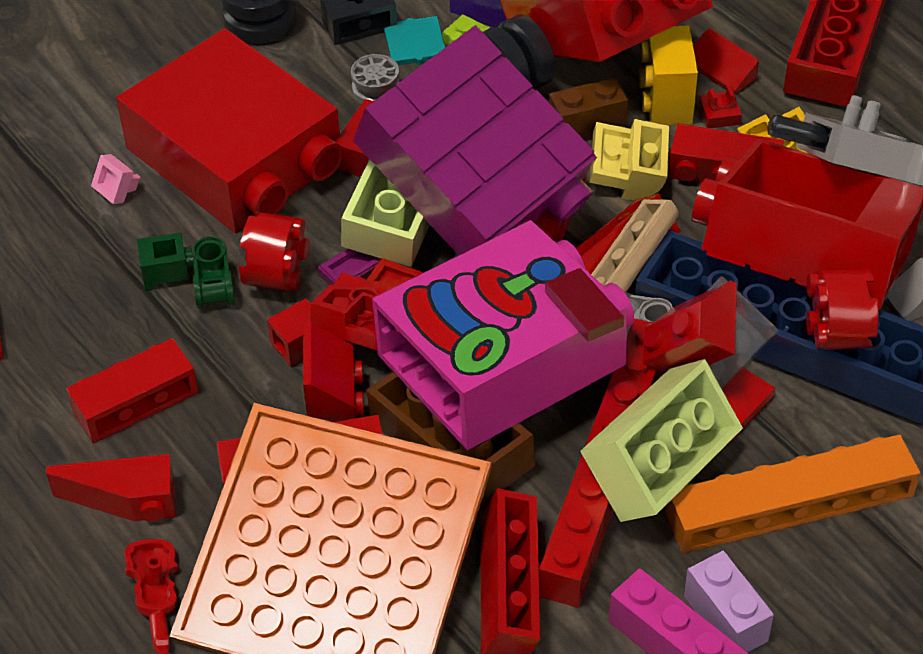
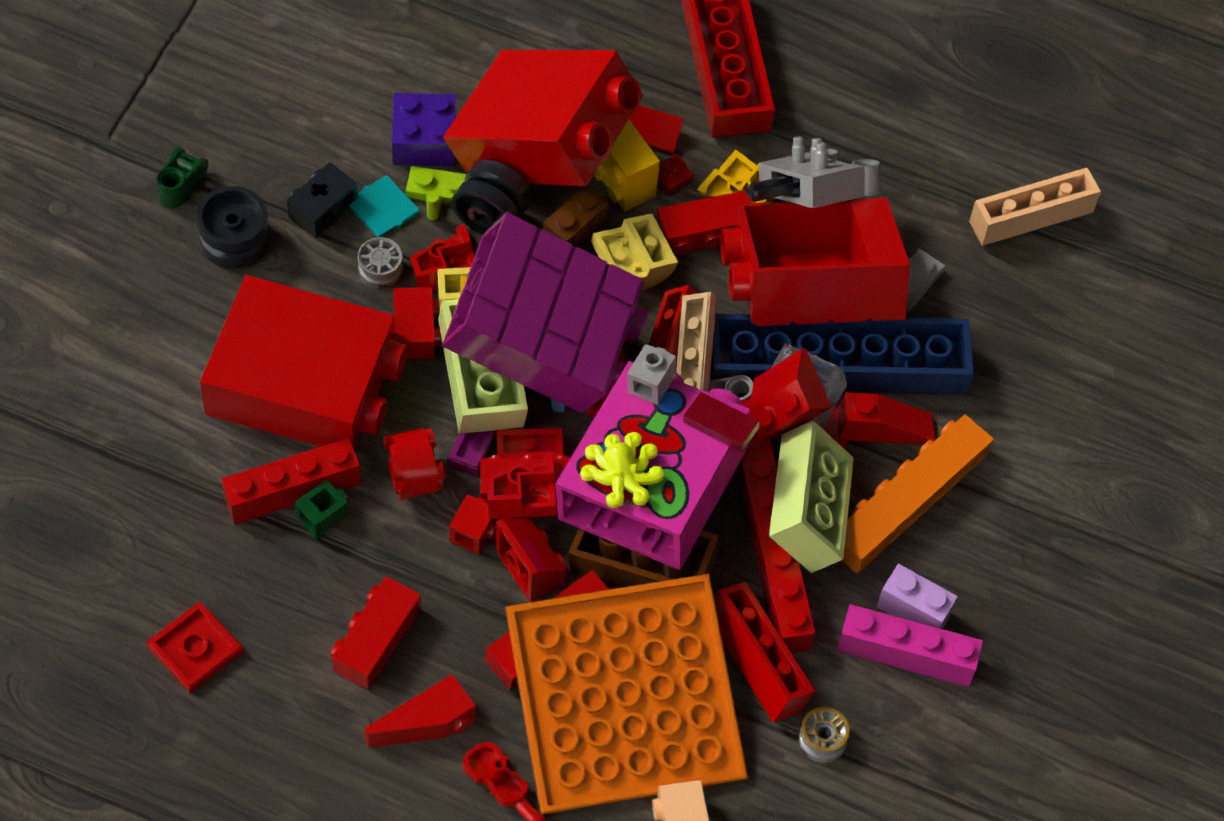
camera: 35 degrees left, 10 degrees up
bright pink tile [91,154,140,204] -> none
dark green piece [193,236,235,309] -> none
red brick [806,268,878,350] -> none
none -> red brick [221,438,361,525]
none -> neon yellow animal [580,432,664,508]
none -> light grey brick [627,344,676,405]
none -> red slope [837,392,935,444]

